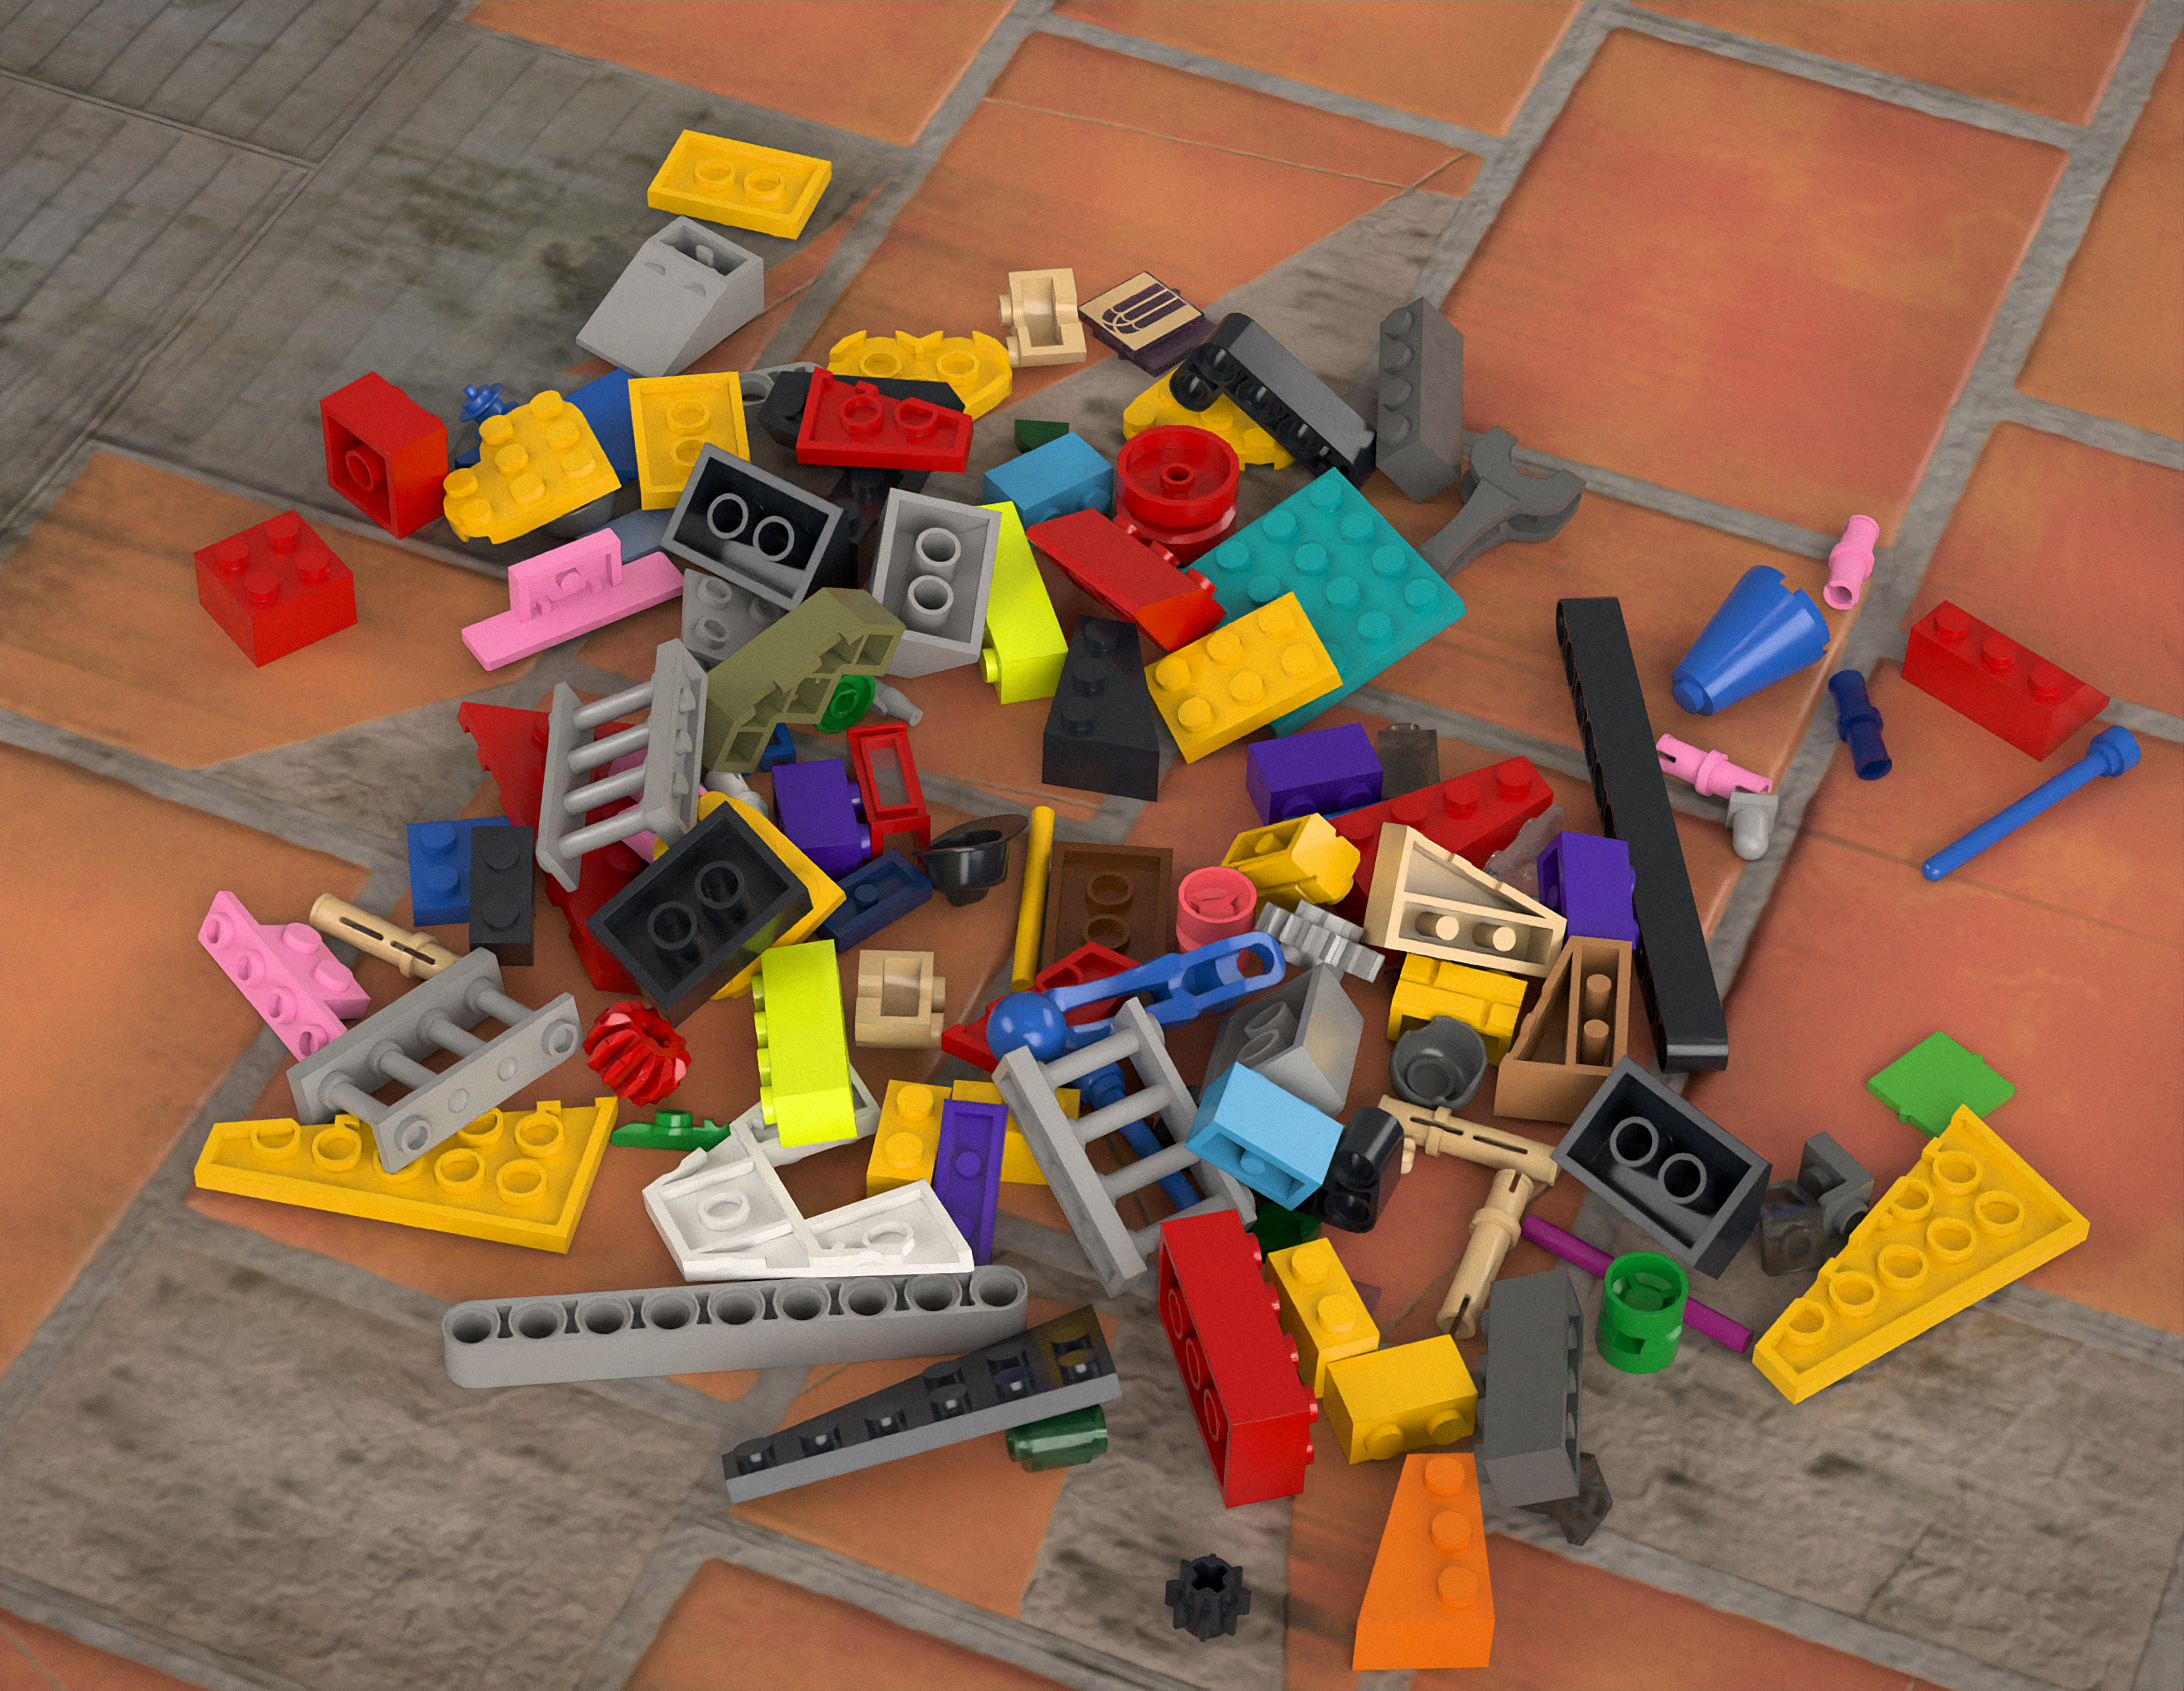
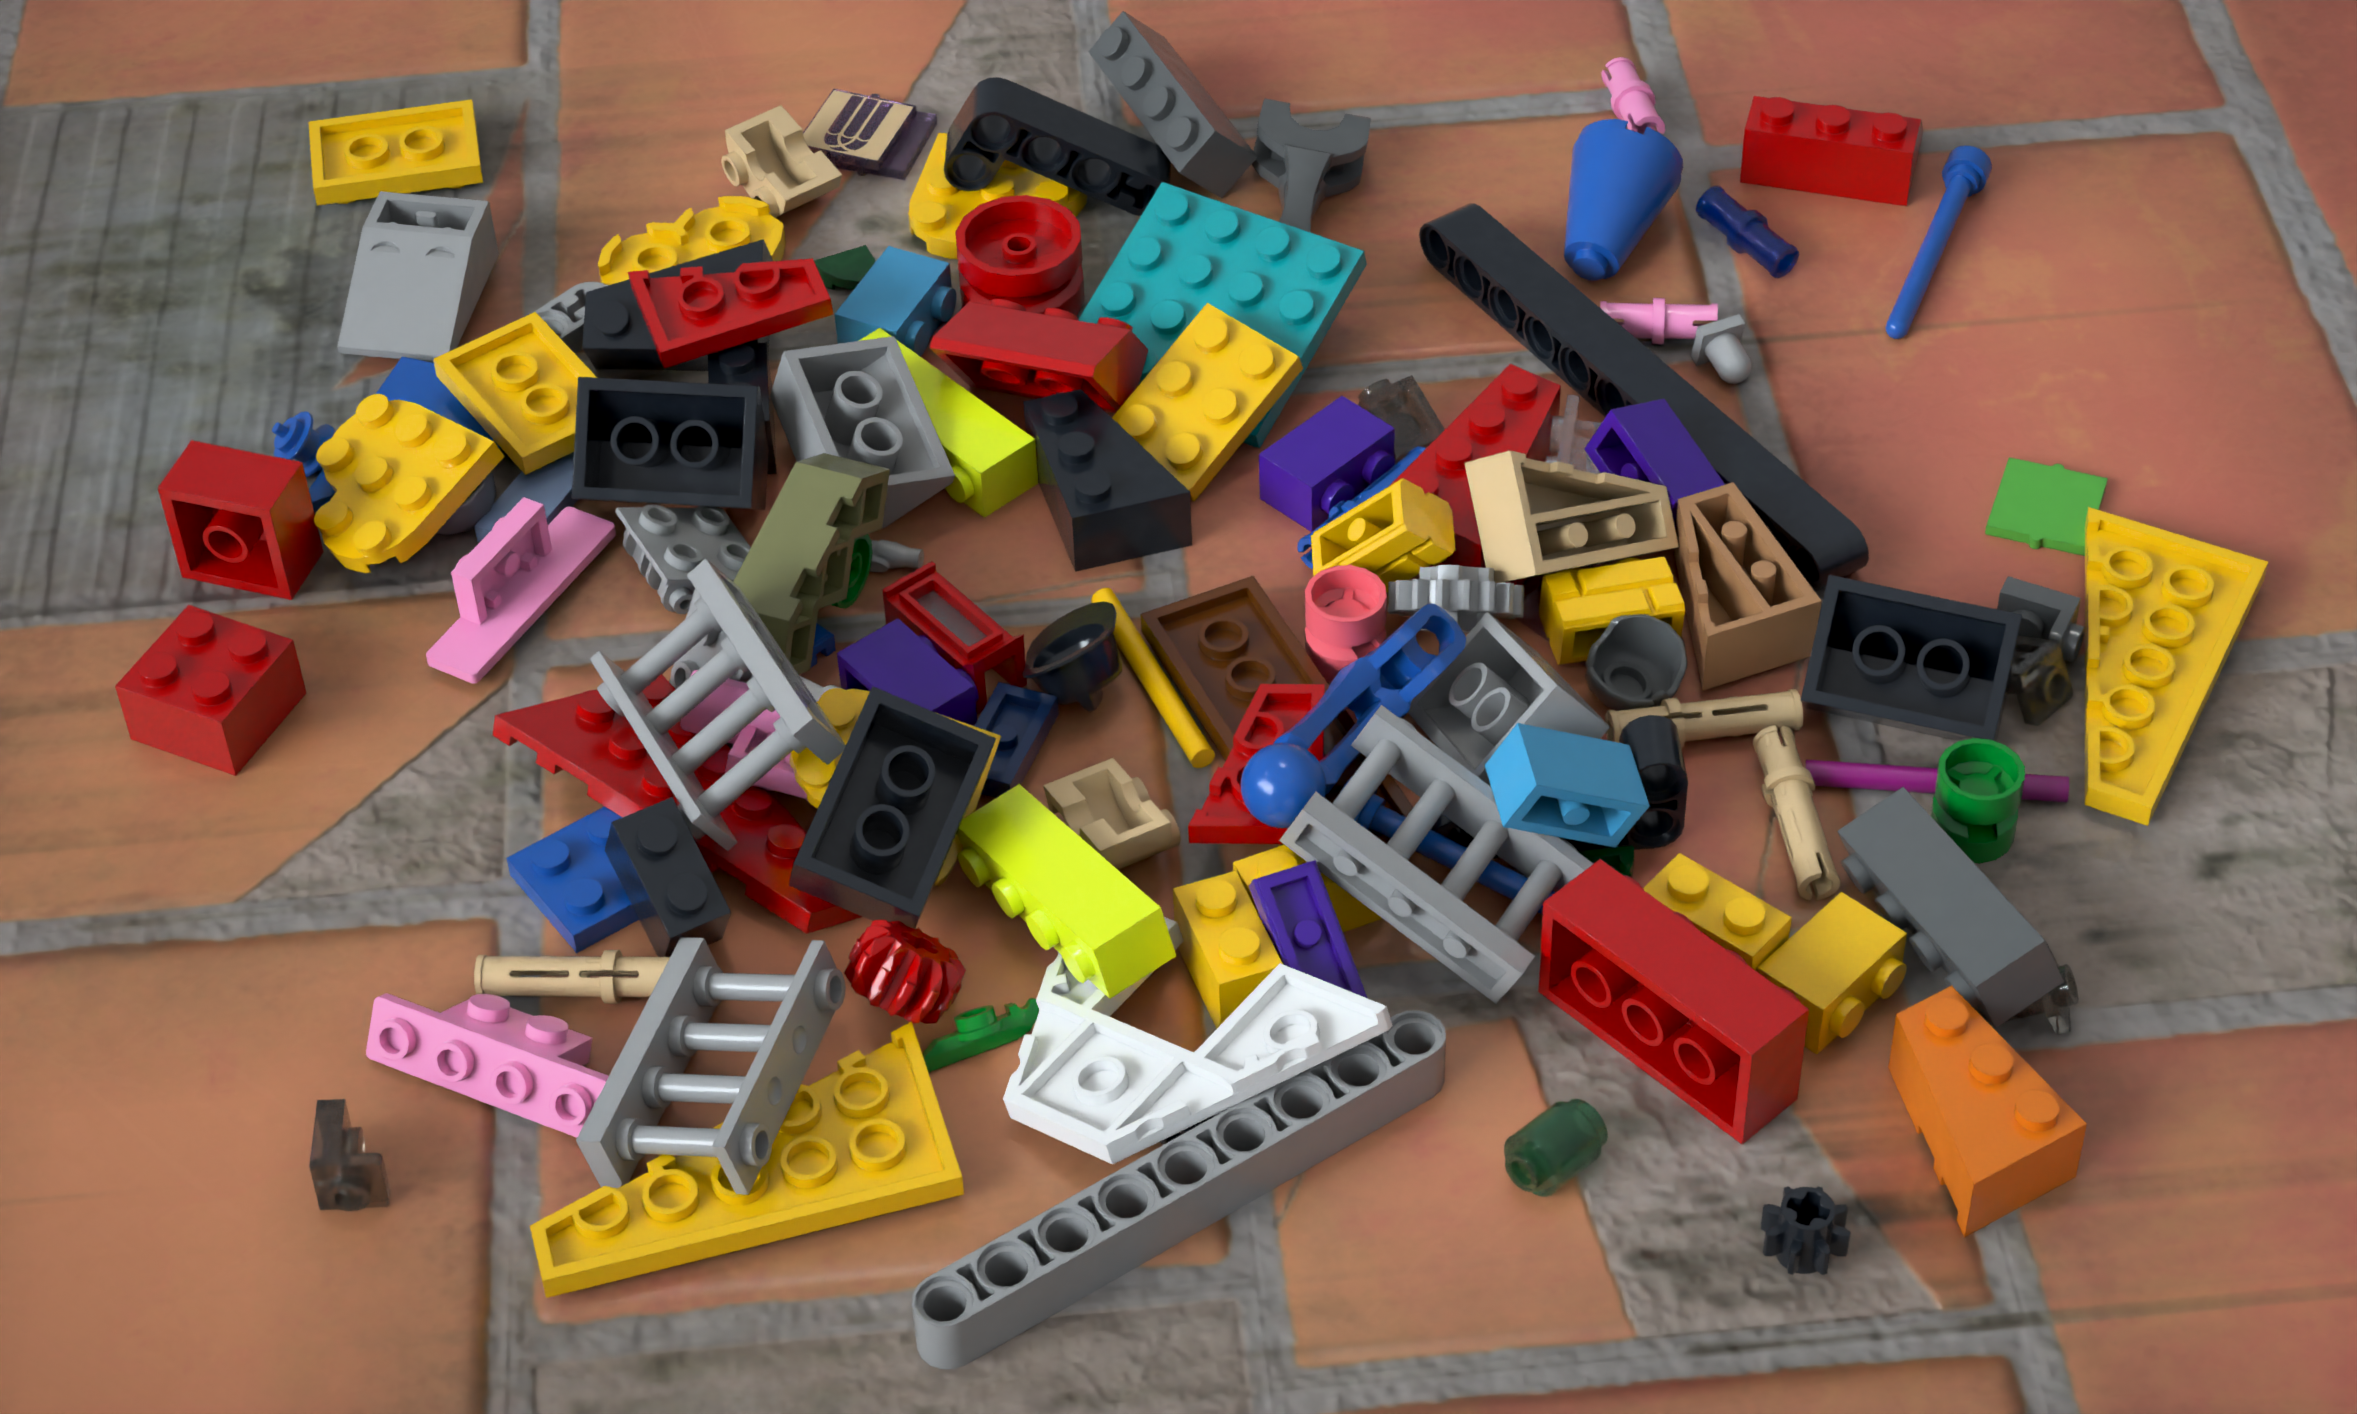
camera: 25 degrees left, 0 degrees up
black wing [721,1304,1123,1505] -> none
none -> clear smoke bracket [309,1099,391,1211]

